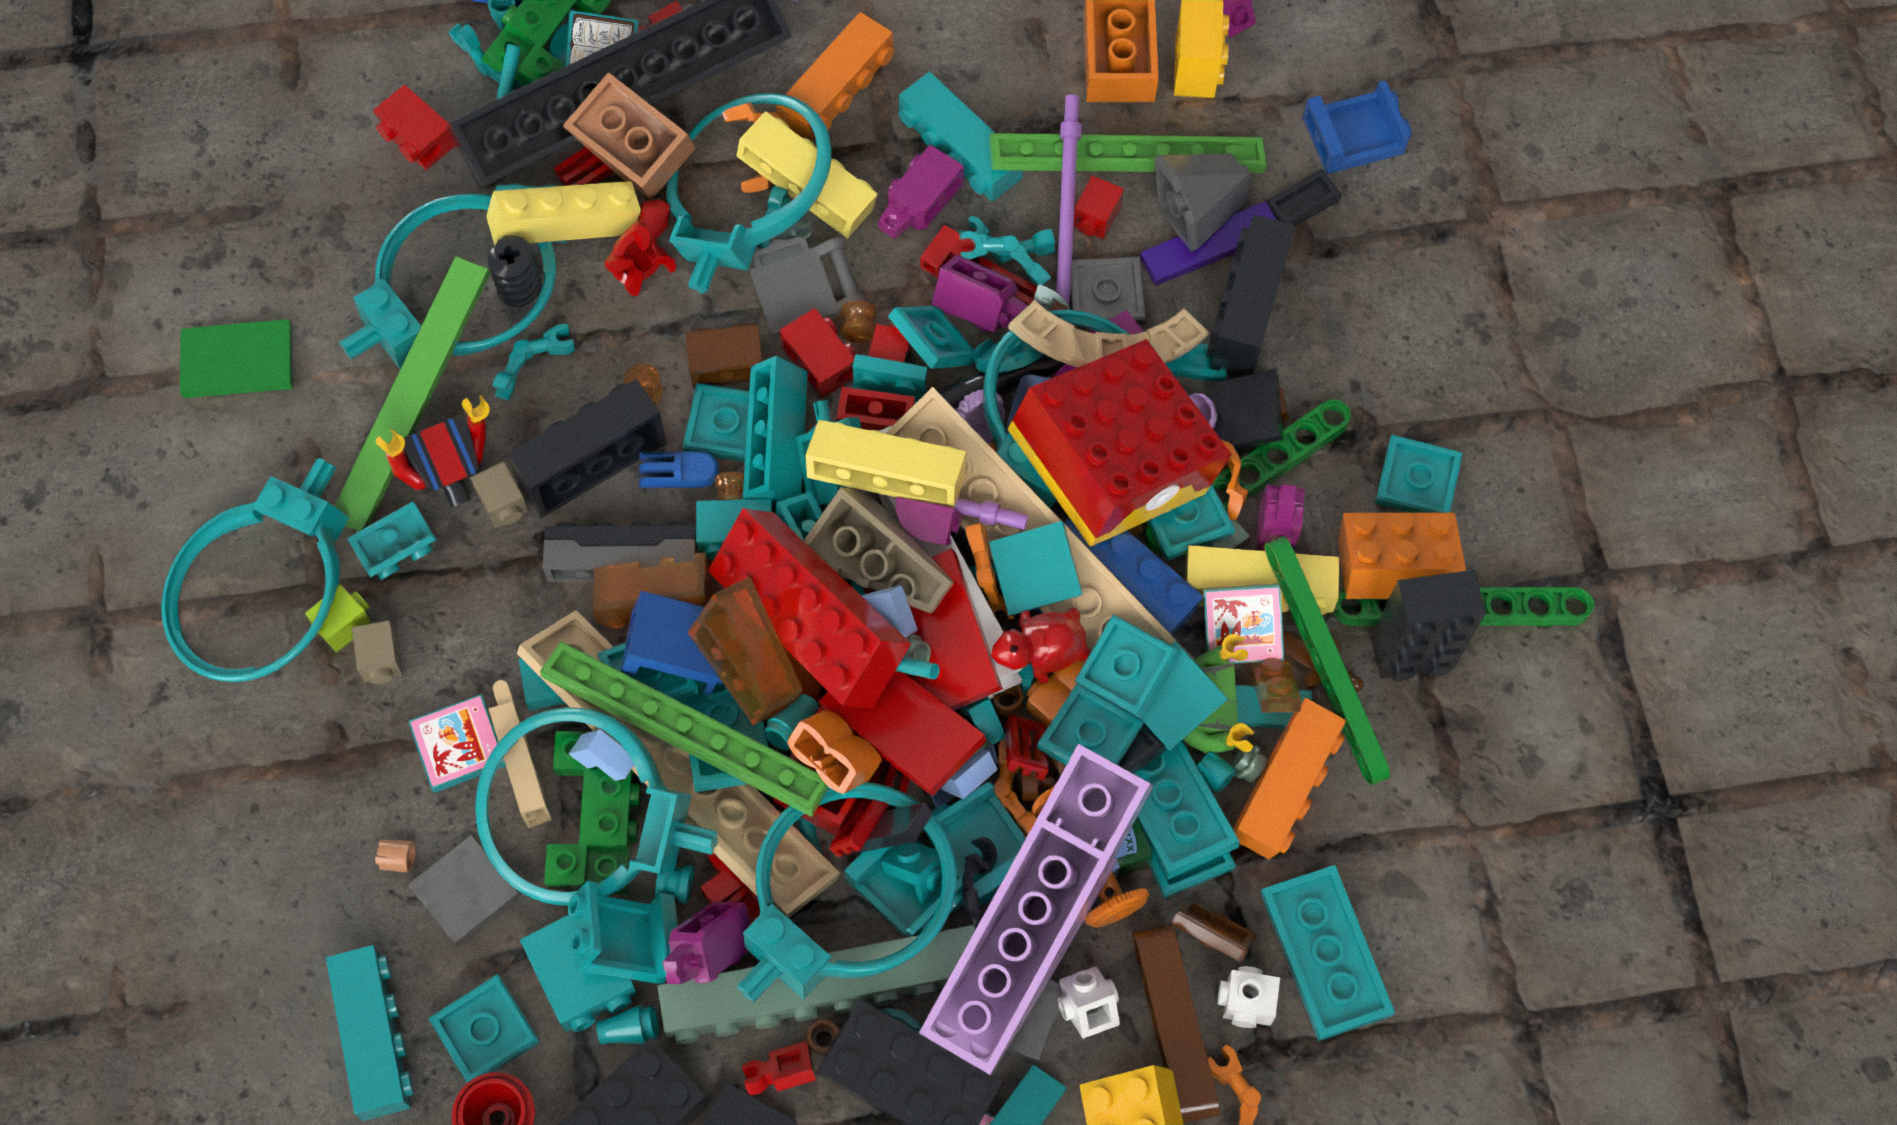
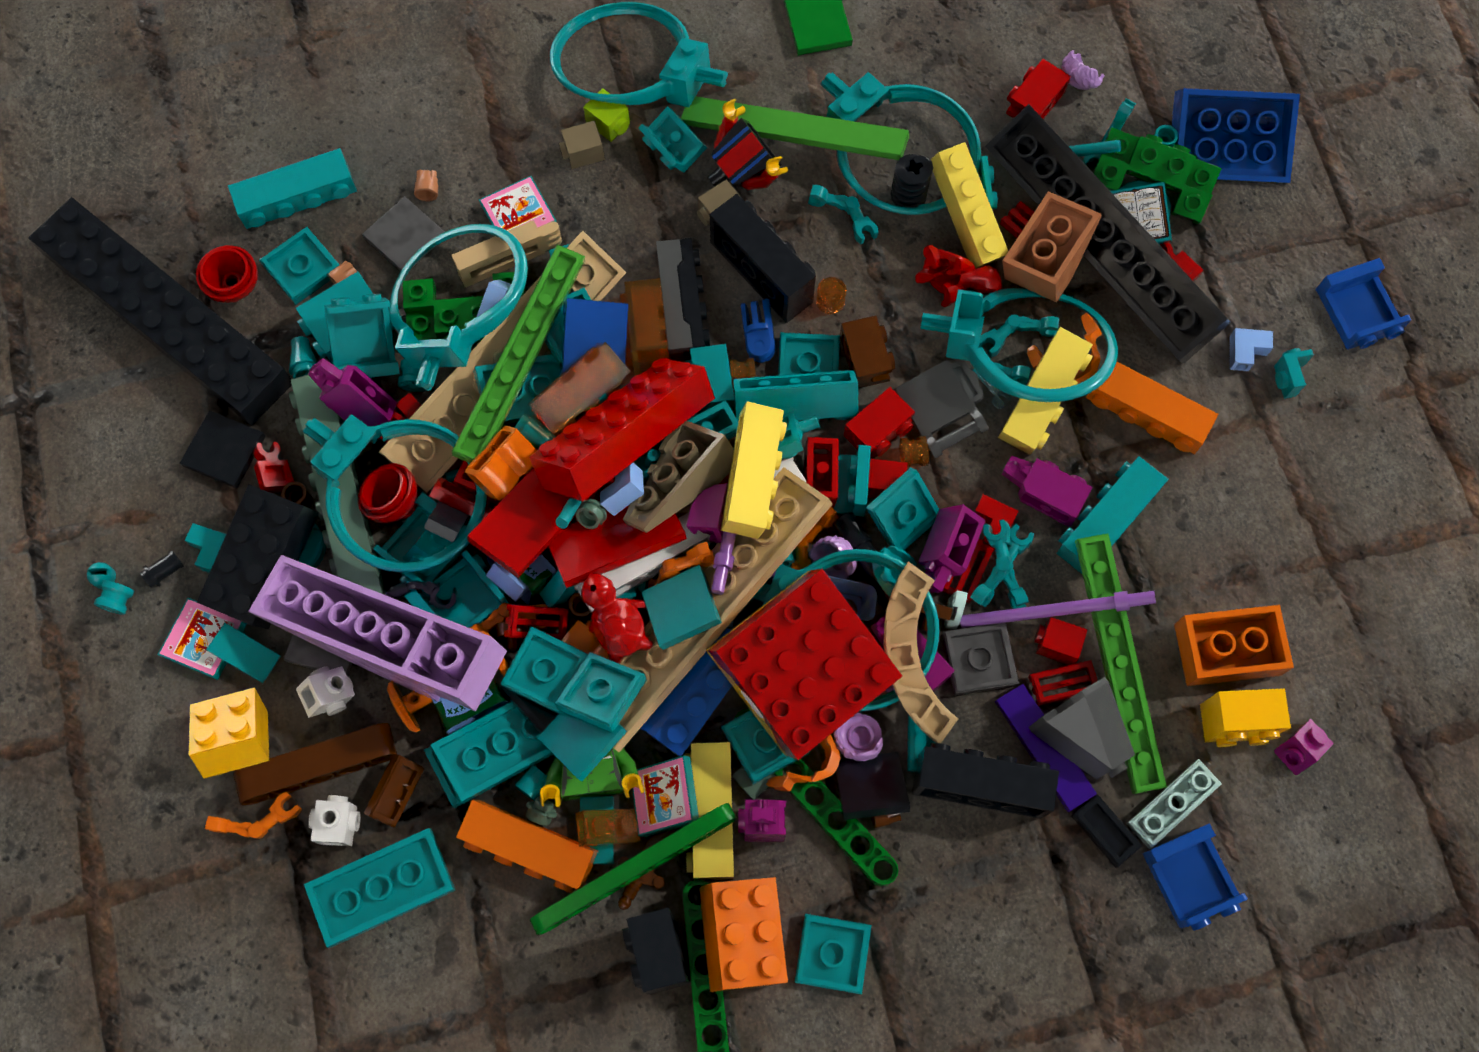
camera: 85 degrees right, 5 degrees up
none -> nougat hose [327,261,357,285]
none -> red piece [358,463,417,523]
none -> teal piece [979,314,1059,358]
none -> red tile [1028,660,1098,707]
none -> lavender hair [1061,50,1105,90]
none -> light aqua tile [1126,759,1222,849]

